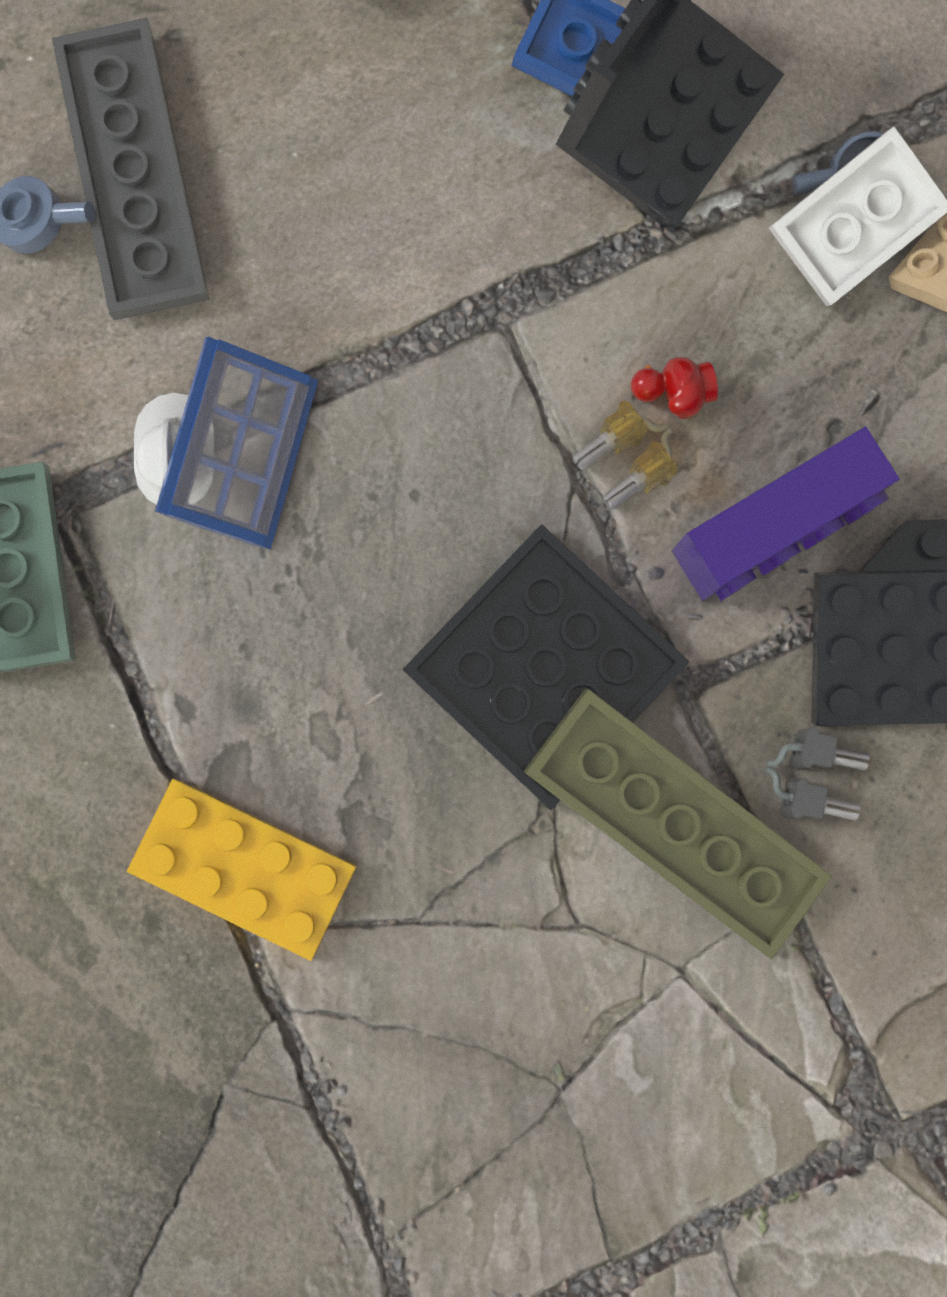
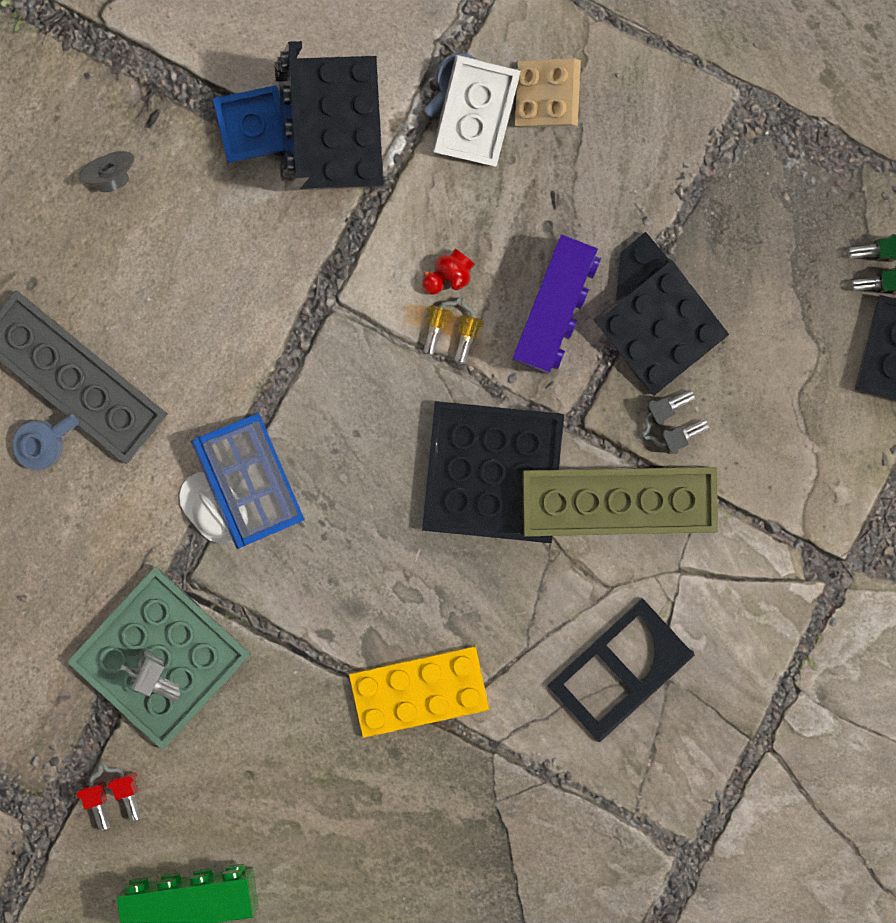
camera: 30 degrees left, 5 degrees up
none -> black window [547,598,695,743]

